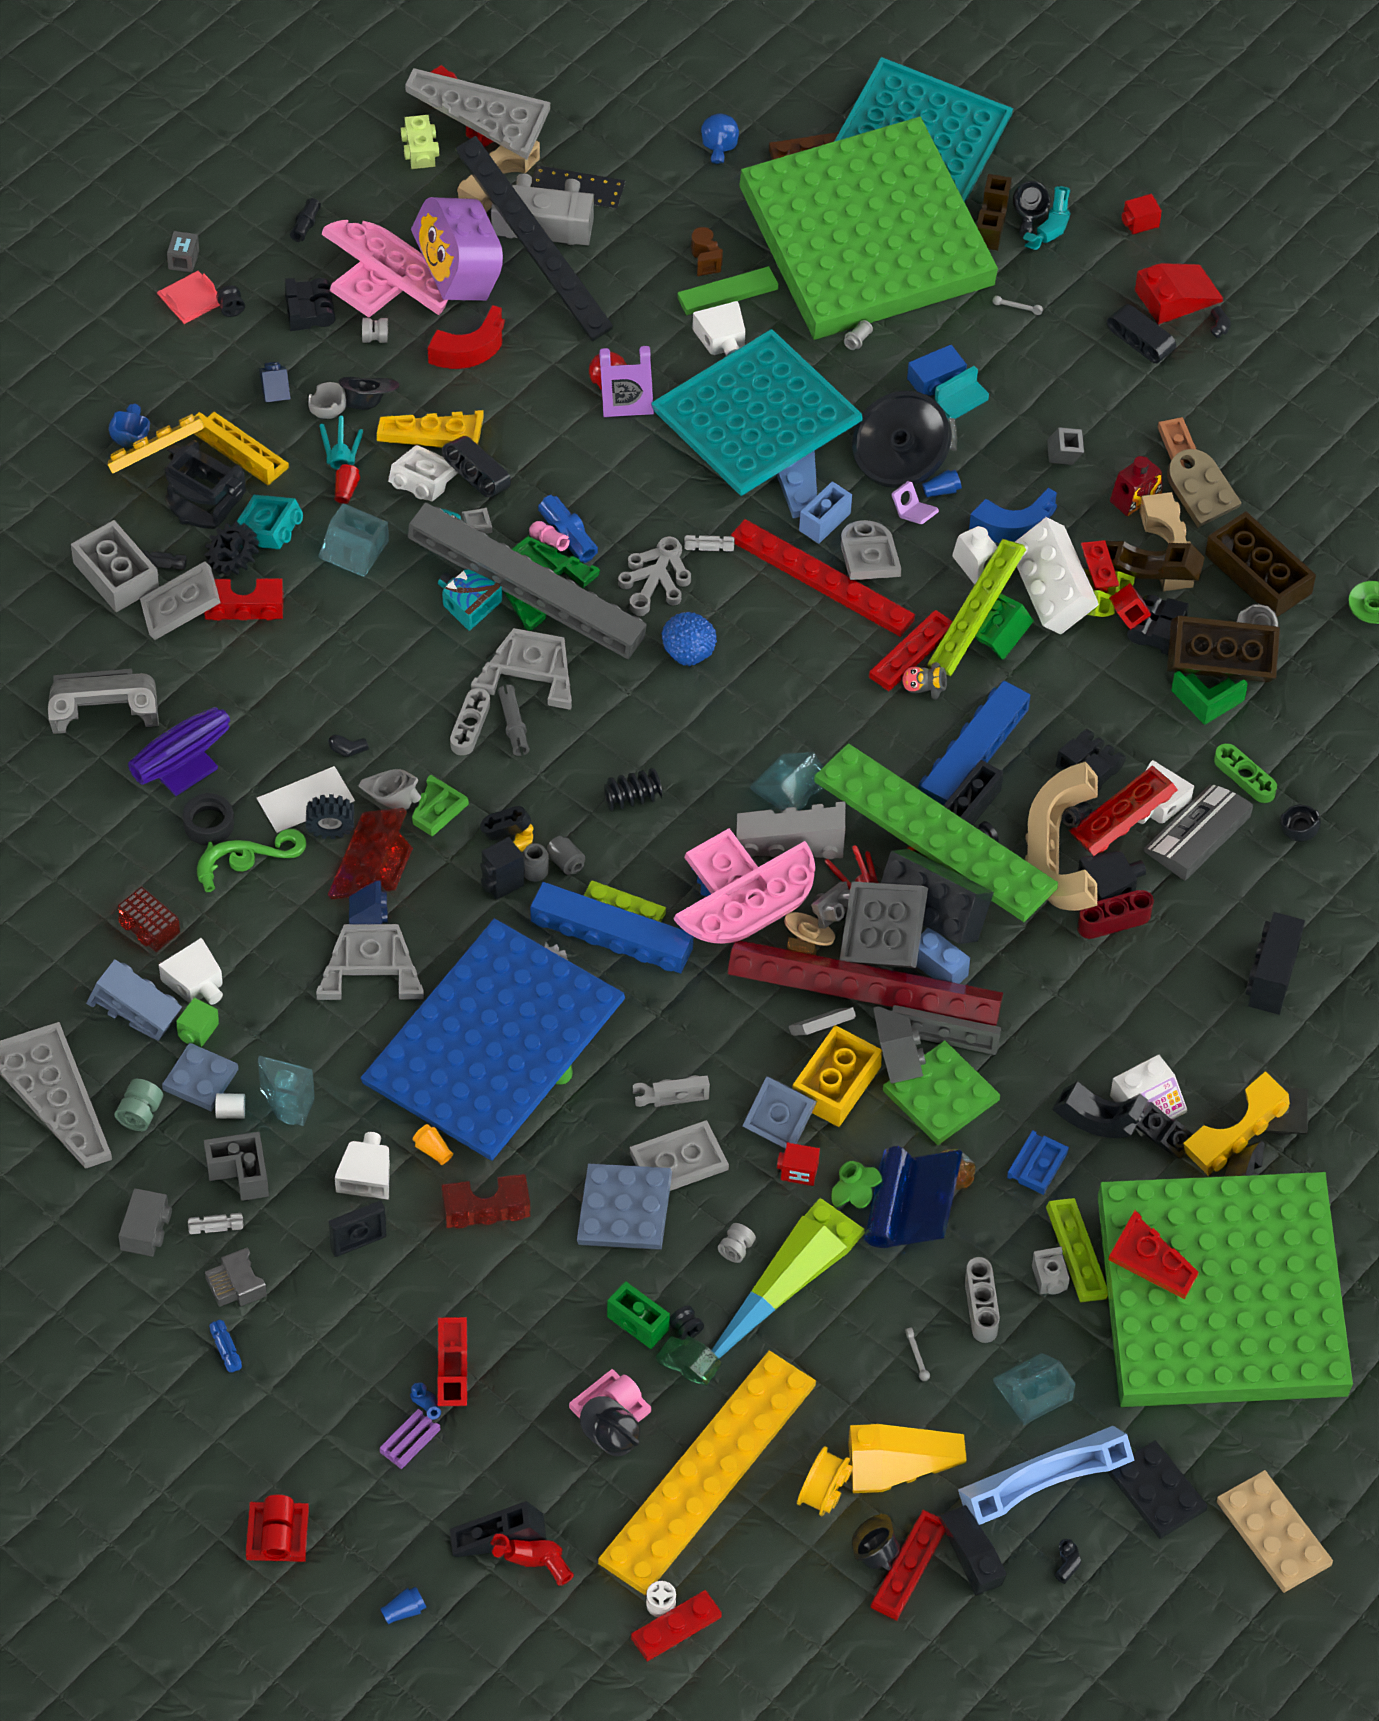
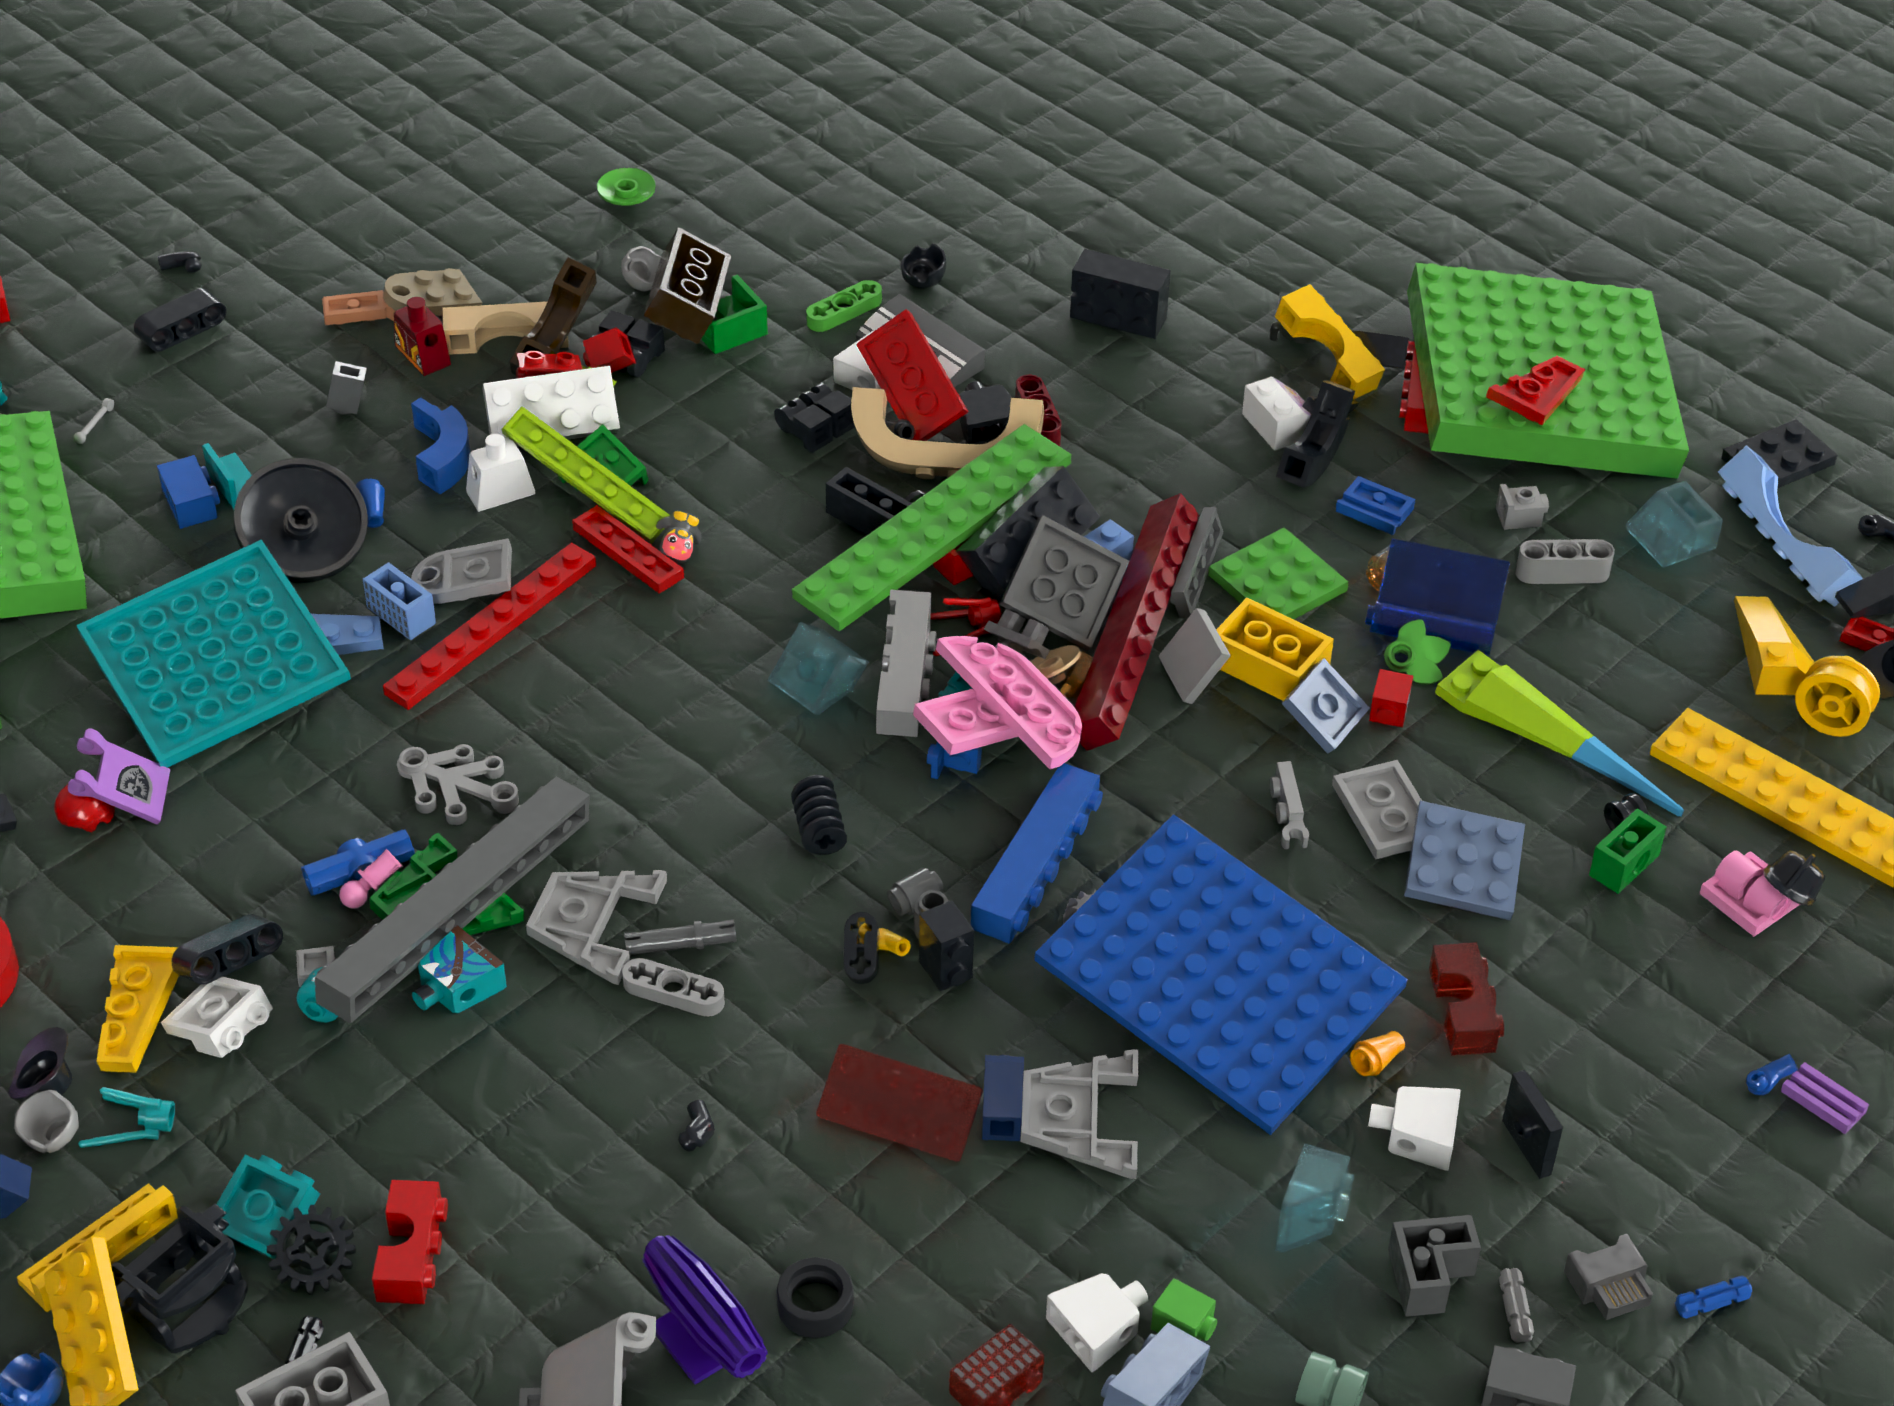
camera: 85 degrees left, 10 degrees down
light grey plate [140,561,221,640] -> none
sand blue plate [162,1043,238,1111] -> none
bright green plant [197,829,306,892] -> none
white piece [216,1093,245,1119] -> none
white sticker [257,766,355,833] -> none
black bush [306,794,354,839] -> none
clear light blue slope [319,503,389,577] -> none
red cone [334,464,361,504] -> none
light grey hat [359,769,421,810] -> none
bright green wing [412,775,469,836] -> none
red arch [438,1317,467,1406] -> none
lime plate [584,881,666,922] -> none
clear green brick [655,1336,722,1386] -> none
blue hair [661,612,717,666] -> none
light grey axle [684,535,734,551] -> none
white torso [693,301,745,356] -> none
light grey wheel [718,1223,756,1263] -> none
light grey pin [844,320,873,350] -> none
dark grey slope [874,1006,926,1084] -> none
lavender bracket [892,481,939,524] -> none
light grey hinge [905,1328,930,1381] -> none
blue brick [918,681,1030,806] -> none
lime plate [1046,1198,1108,1302] -> none
red slope [1135,263,1223,325] -> none
dark brown brick [1205,511,1316,617] -> none
tan plate [1217,1470,1333,1593] -> none

